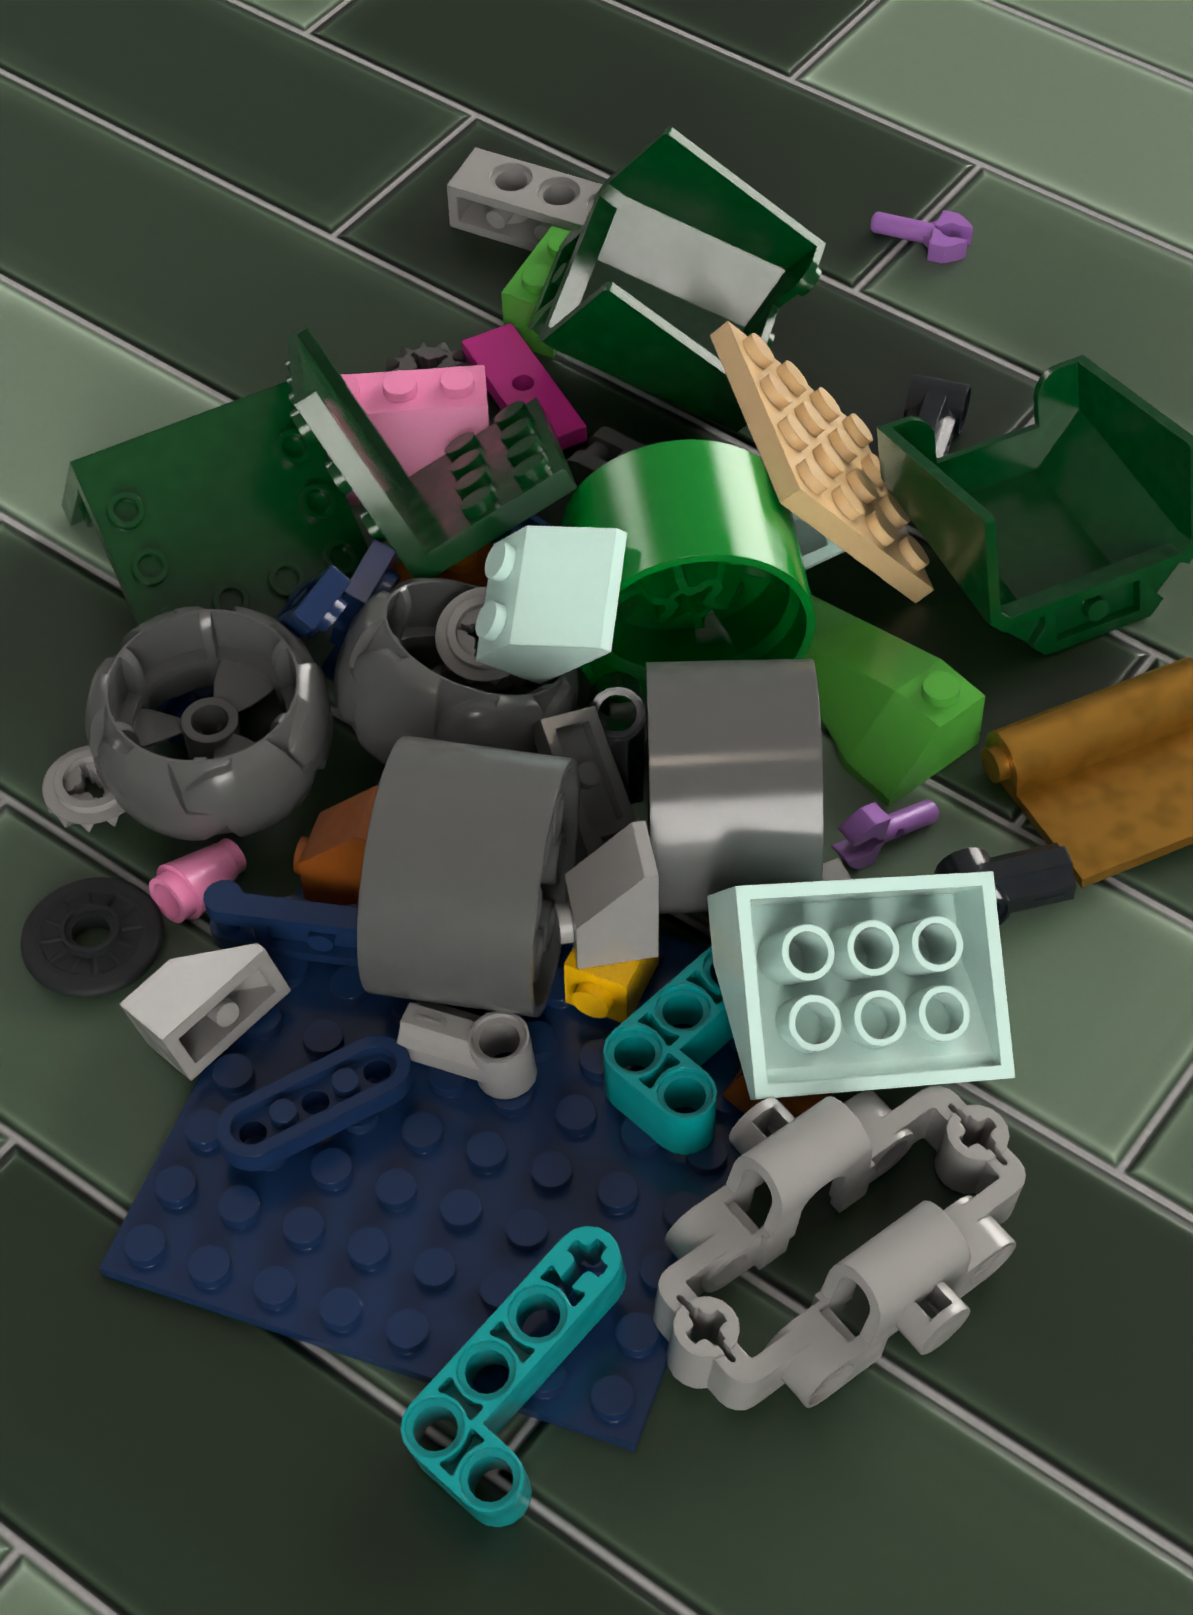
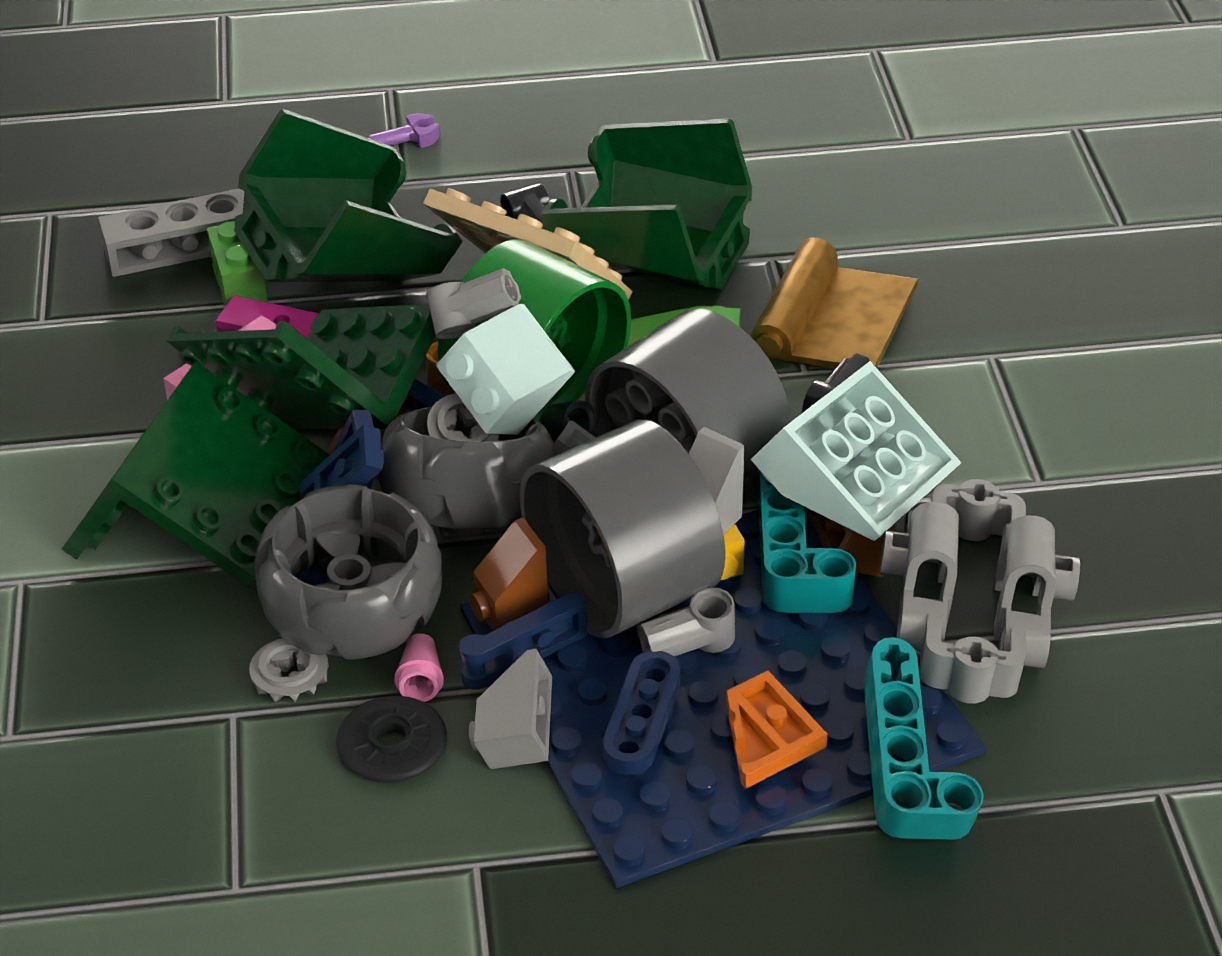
camera: 45 degrees left, 10 degrees down
none -> light grey piece [426,268,521,339]
none -> orange wing [726,670,828,789]

